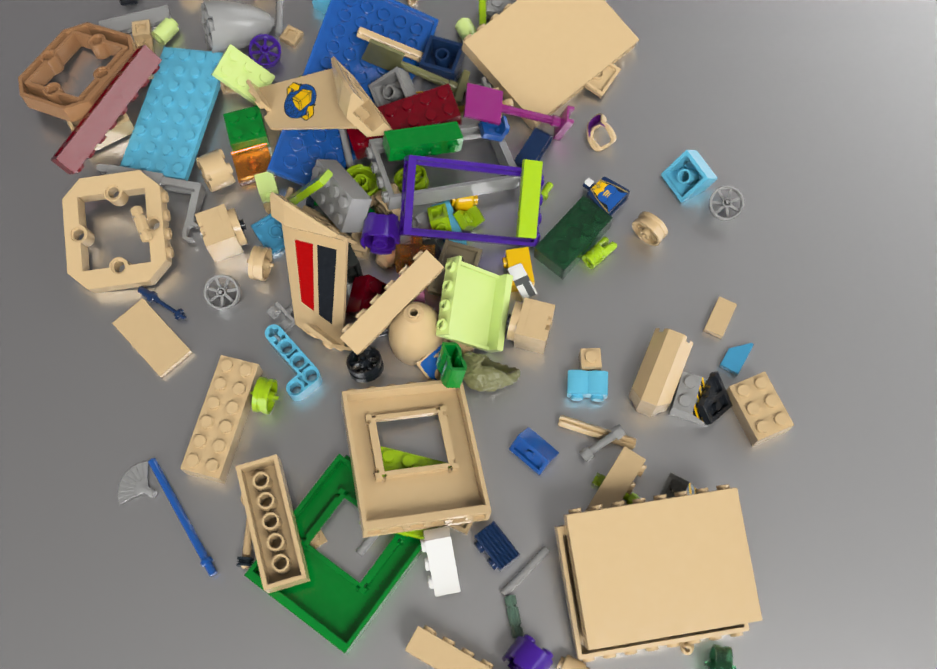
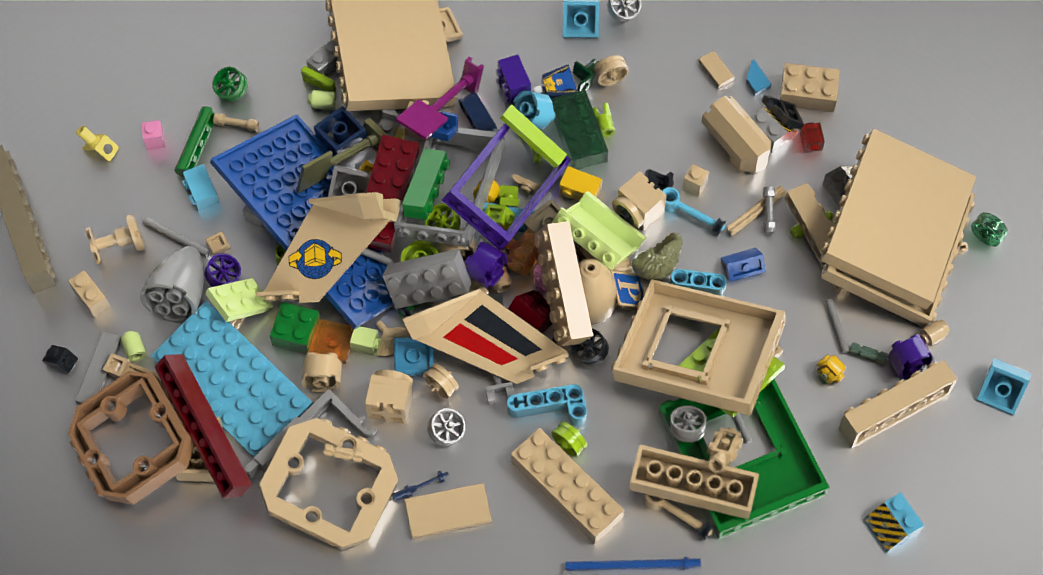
camera: 60 degrees left, 5 degrees down
lime tile [286,169,333,205] -> none
tan axle [356,27,424,63] -> none
white brick [421,526,461,597] -> none
green brick [436,342,467,388] -> none
dark blue brick [473,521,520,572] -> none
white sticker [508,263,537,300] -> none
medium azure brick [567,370,608,402] -> none
tan piece [587,113,617,152] -> none
none -> dark purple brick [495,54,531,106]
none -> tan piece [512,174,541,194]
none -> medium azure brick [513,91,555,130]
none -> dark green bracket [572,59,599,96]
none -> black bracket [645,169,674,191]
none -> medium azure piece [663,187,726,234]
none -> medium azure beam [670,269,727,296]
none -> light grey wheel [670,406,706,442]
none -> tan brick [707,427,743,473]
none -> clear red brick [800,122,825,153]
none -> yellow head [816,354,846,383]

